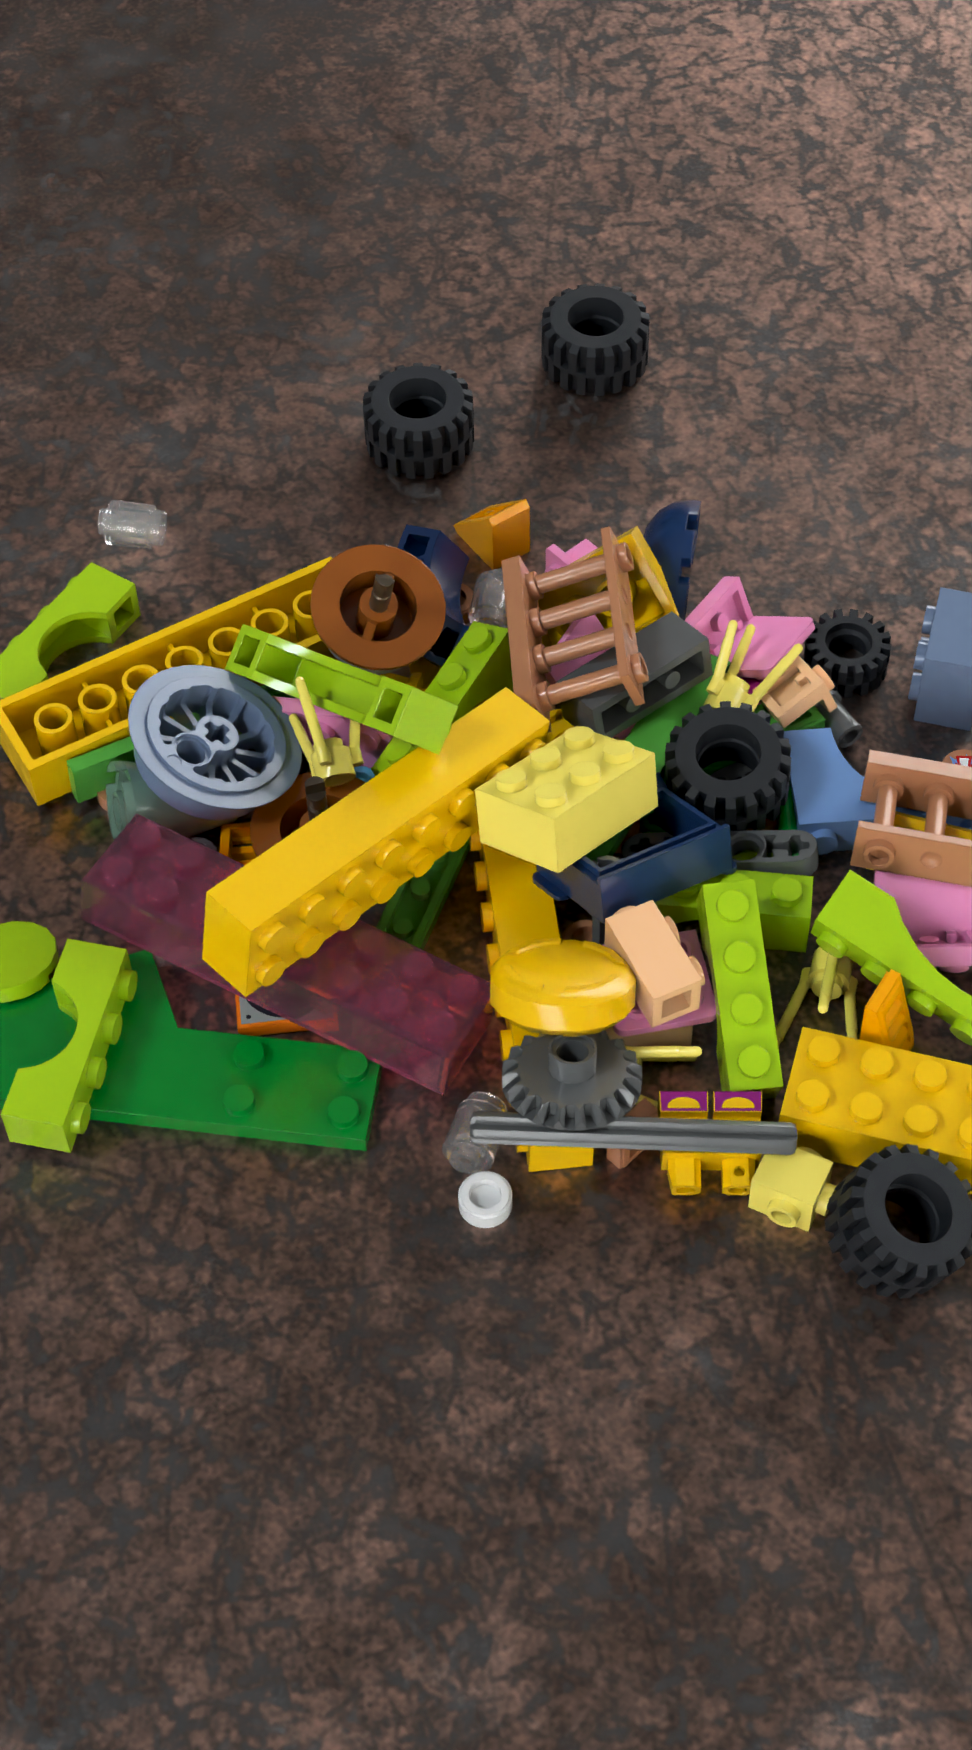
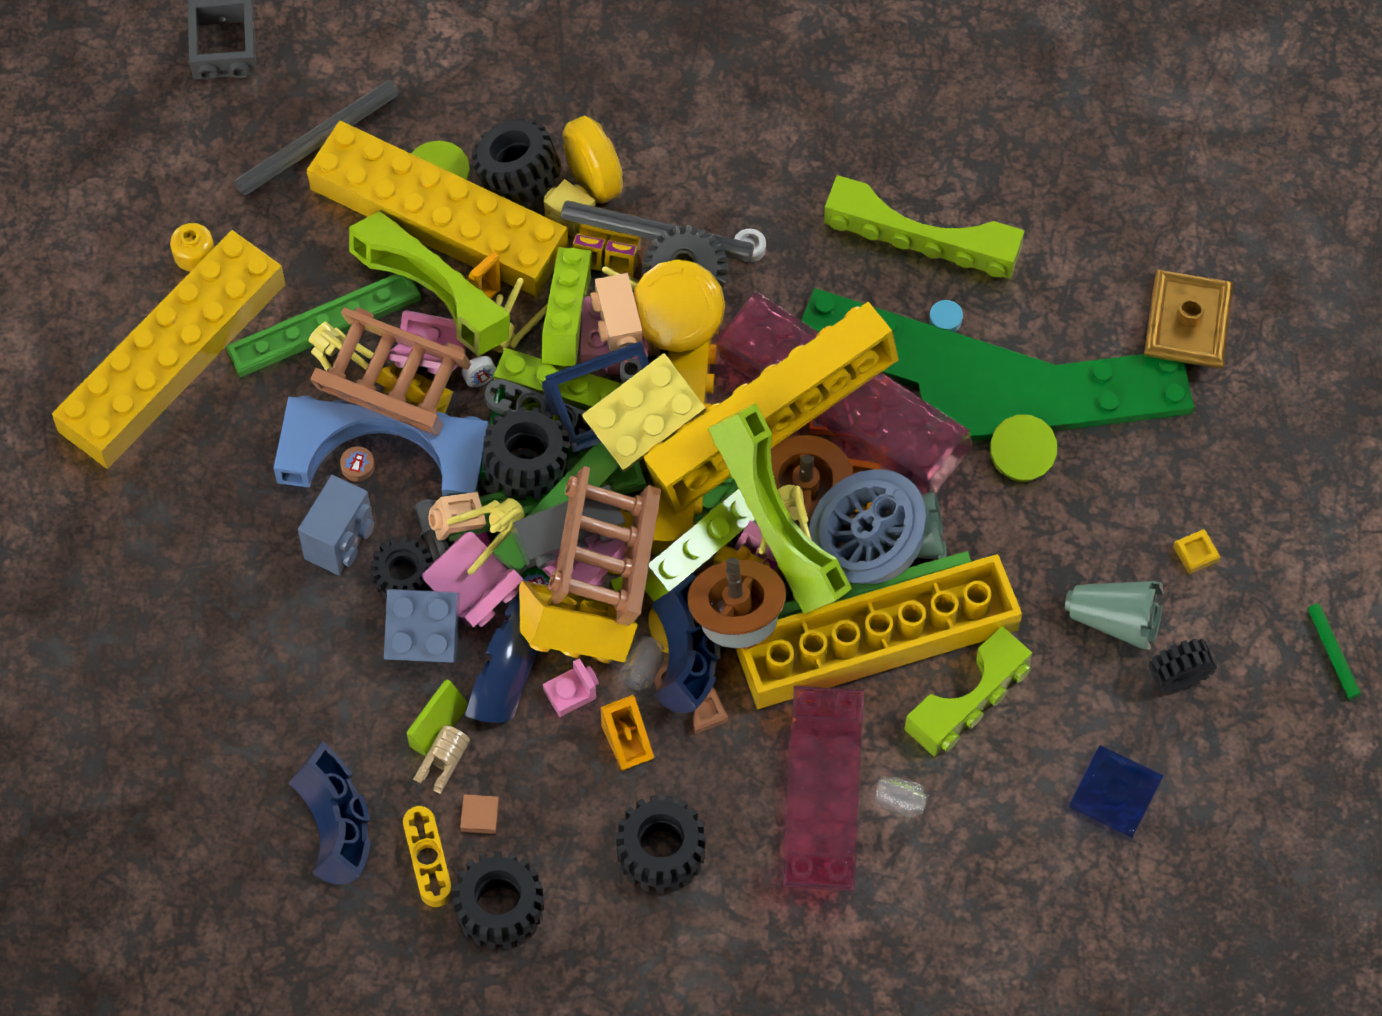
camera: 170 degrees left, 10 degrees up
lime arch [1,938,138,1153] -> none
clear brick [442,1092,508,1174] -> none
none -> dark blue brick [288,741,371,884]
none -> sand blue brick [384,589,460,663]
none -> yellow beam [403,806,452,907]
none -> lime slope [407,680,468,757]
none -> tan hinge [413,725,470,794]
none -> nougat tile [460,794,499,834]
none -> yellow piece [562,115,623,204]
none -> clear pink slope [783,686,864,891]
none -> lime arch [824,175,1025,279]
none -> medium azure tile [929,300,963,332]

